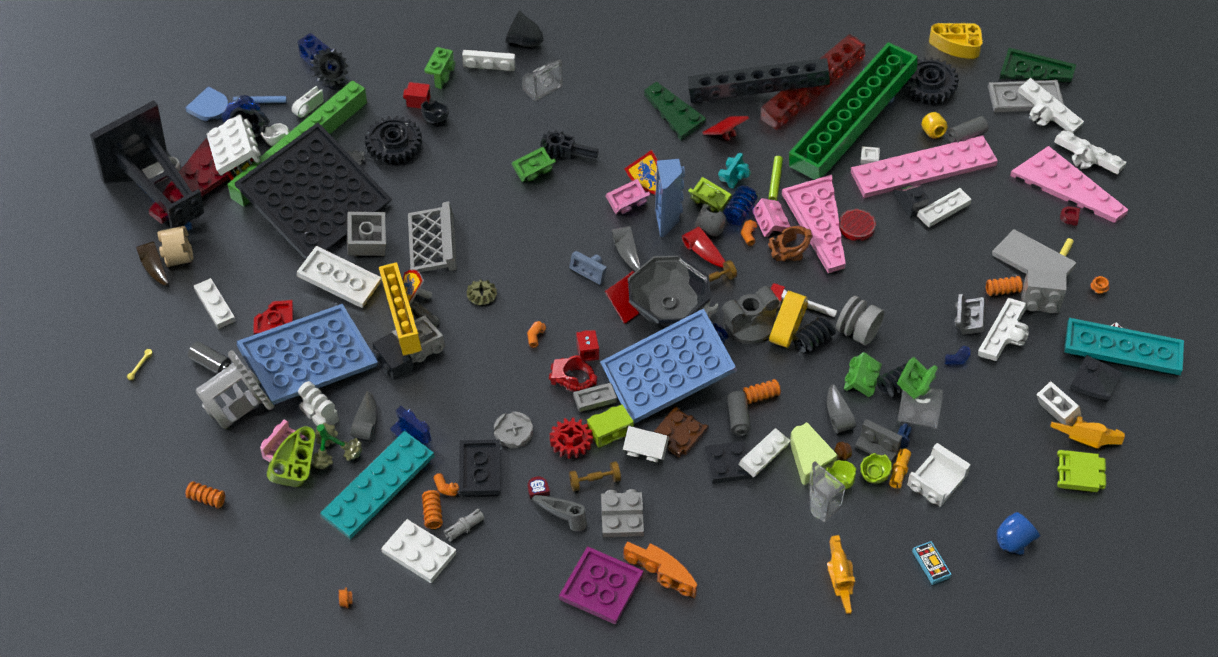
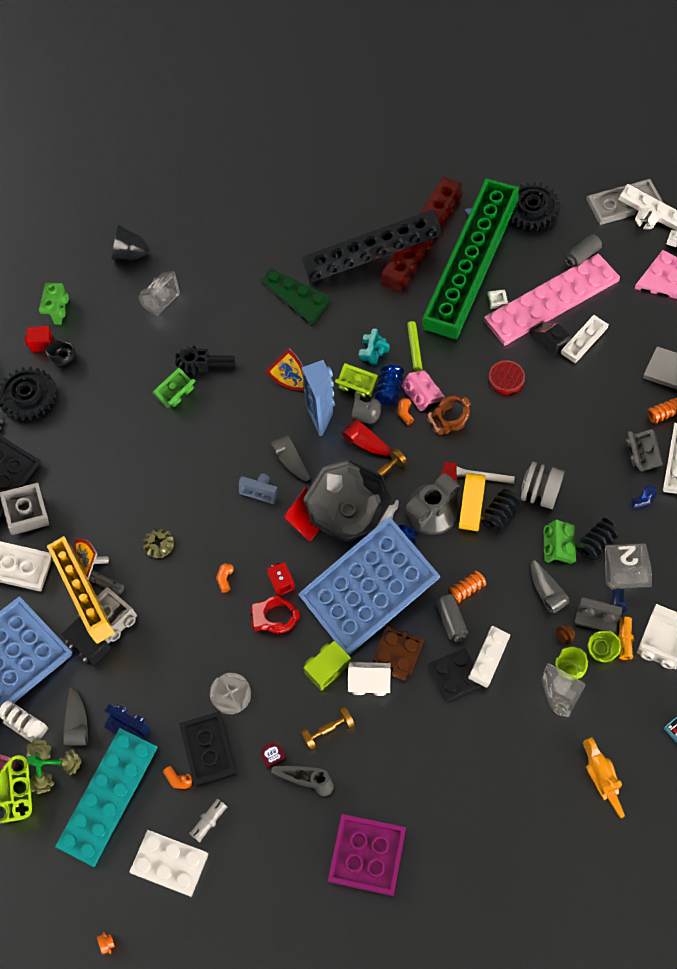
camera: 10 degrees left, 10 degrees up
light grey fence [408,202,457,272] -> none
orange piece [422,490,443,529] -> none
white plate [462,50,515,71] -> none
red gear [549,418,593,459] -> none
light grey plate [573,383,617,412] -> none
light grey plate [601,489,644,537] -> none
bright pink bracket [605,179,650,214] -> none
orange slope [624,541,697,598] -> none
red piece [702,116,749,140] -> none
bright pink wing [782,175,846,273] -> none
yellowish green slope [790,423,837,485] -> none
bright green bracket [897,357,938,399] -> none
yellow head [921,112,948,139] -> none
yellow beam [929,23,982,59] -> none
dark green wing [999,48,1076,82] -> none

